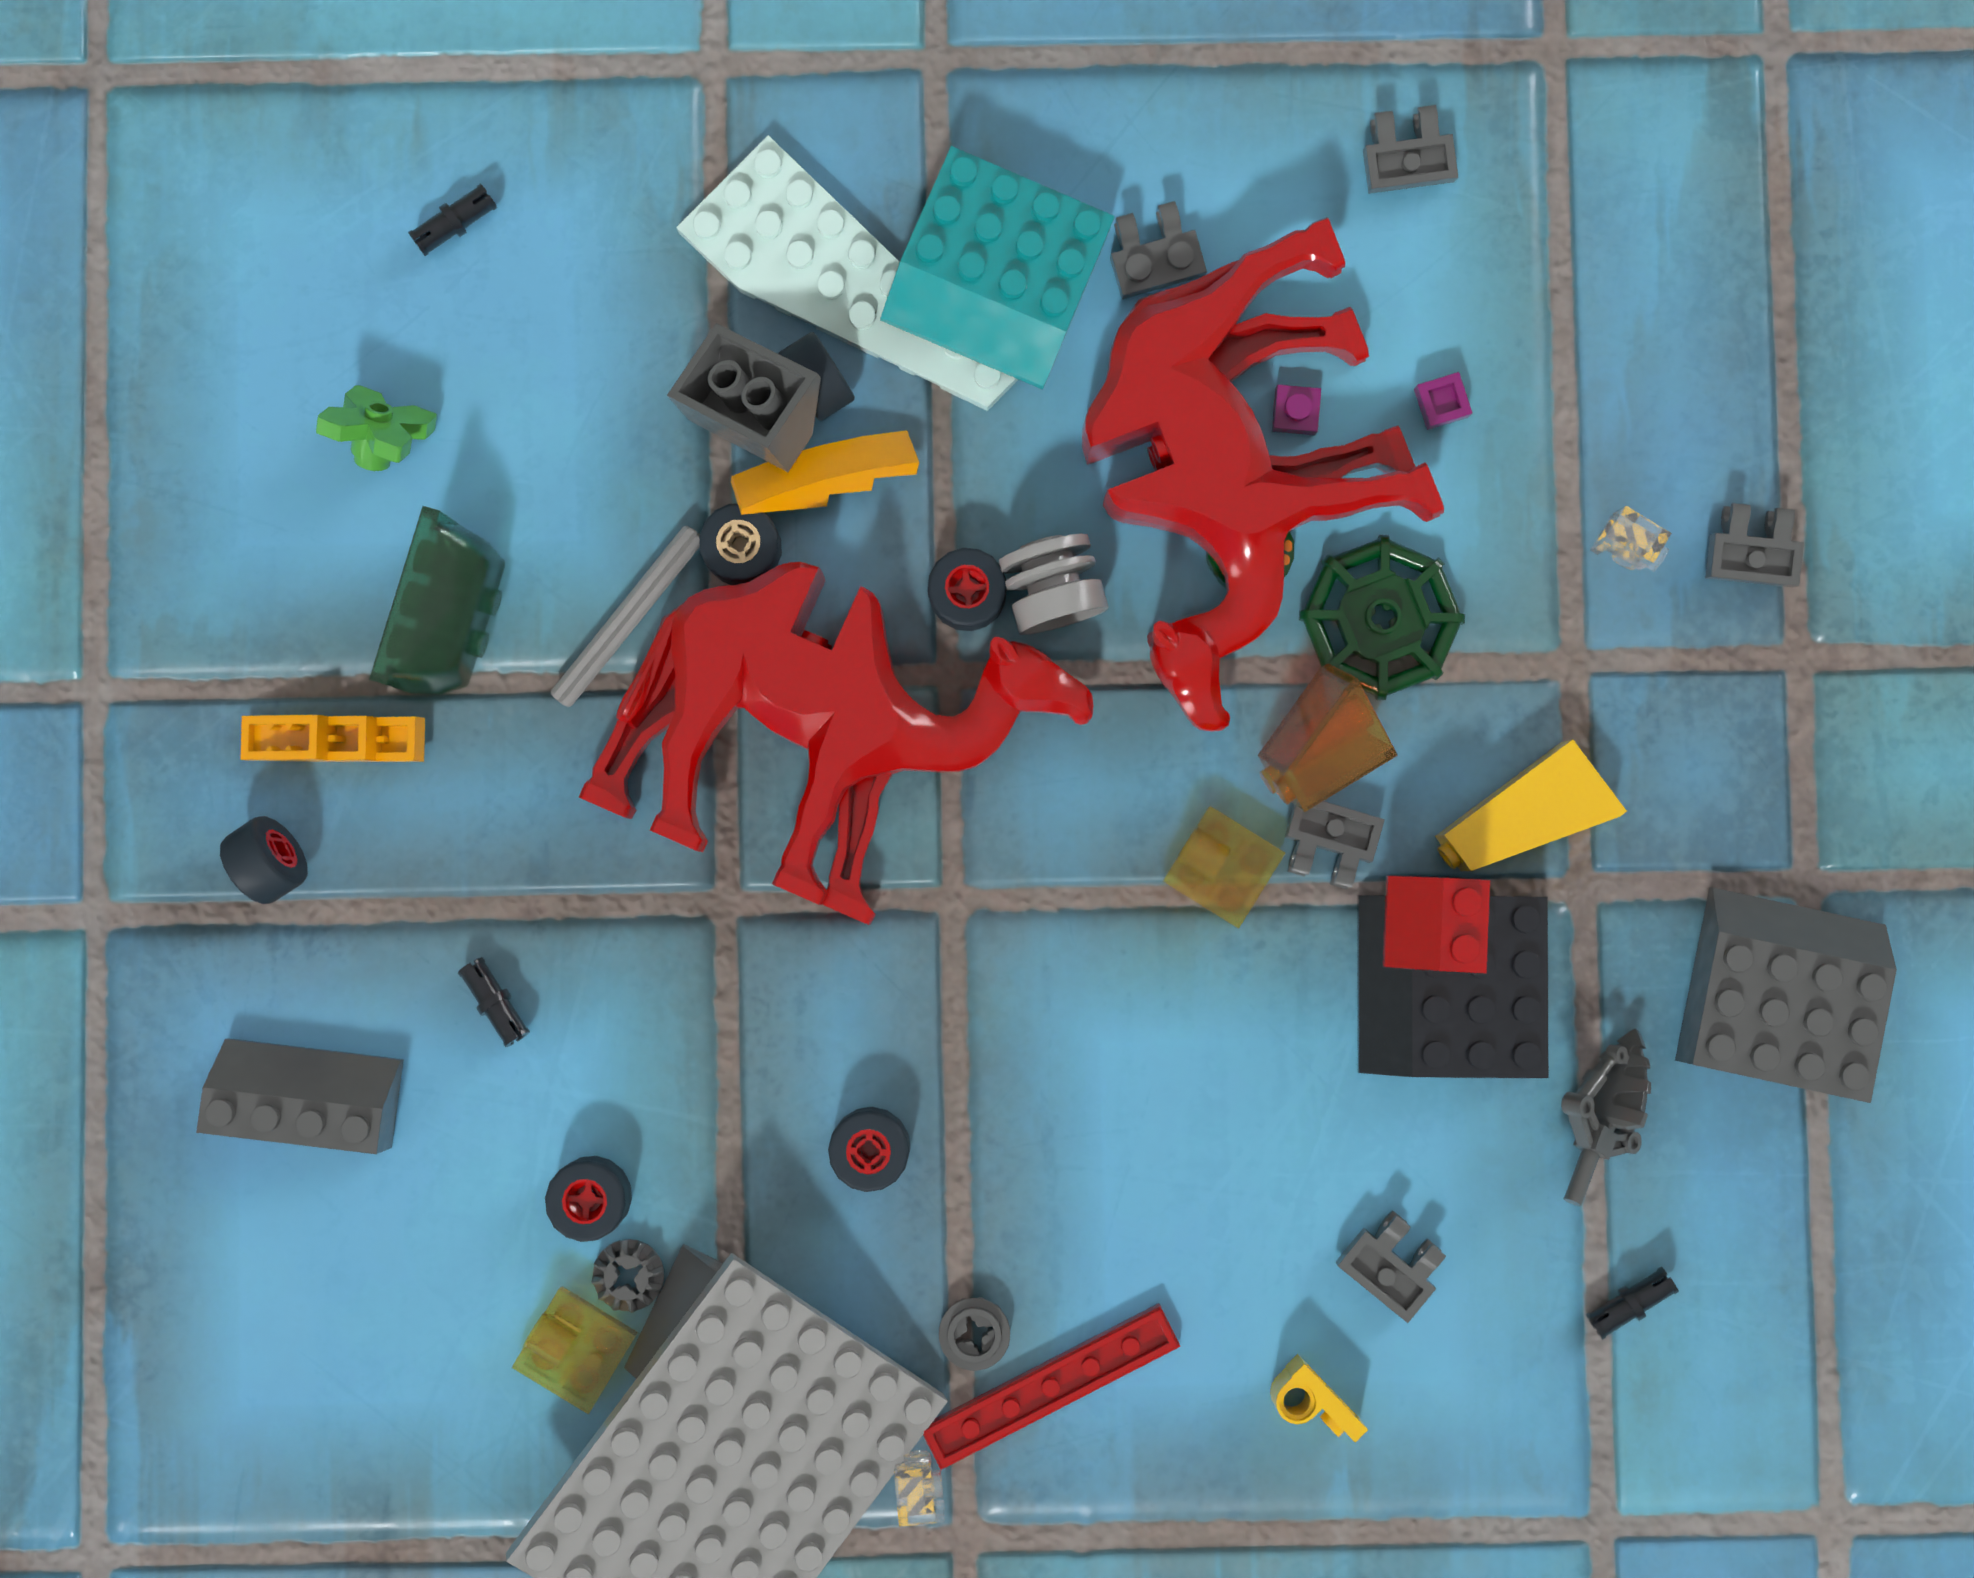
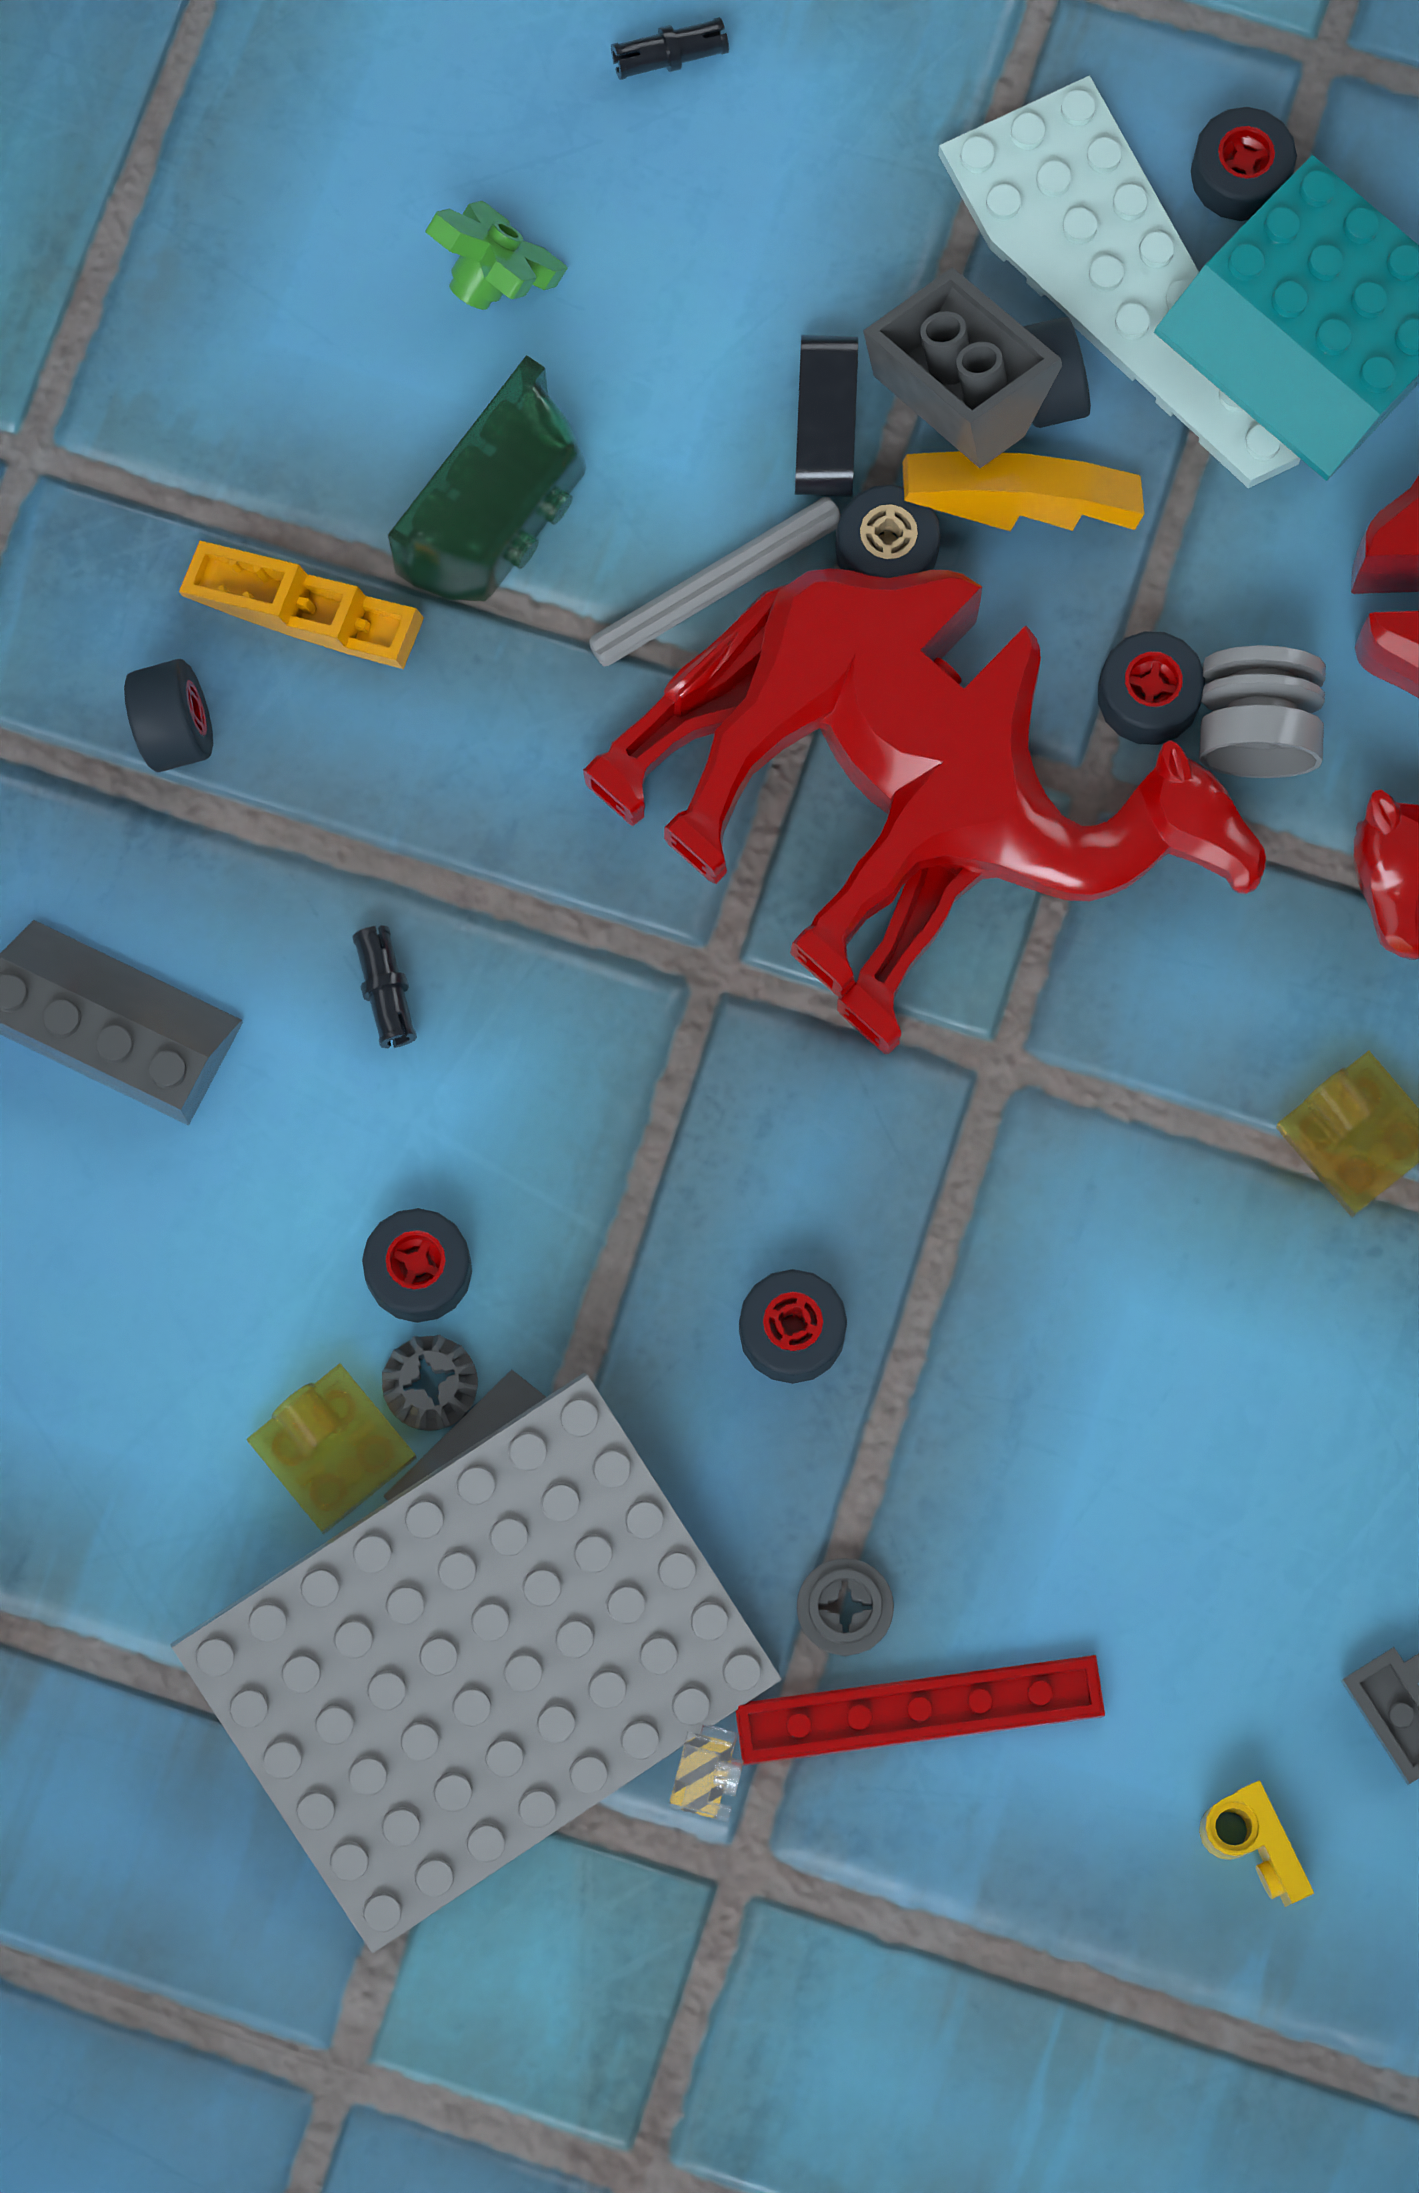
camera: 20 degrees right, 10 degrees down
none -> black beam [795,335,858,497]
none -> black wheel [1190,107,1297,221]

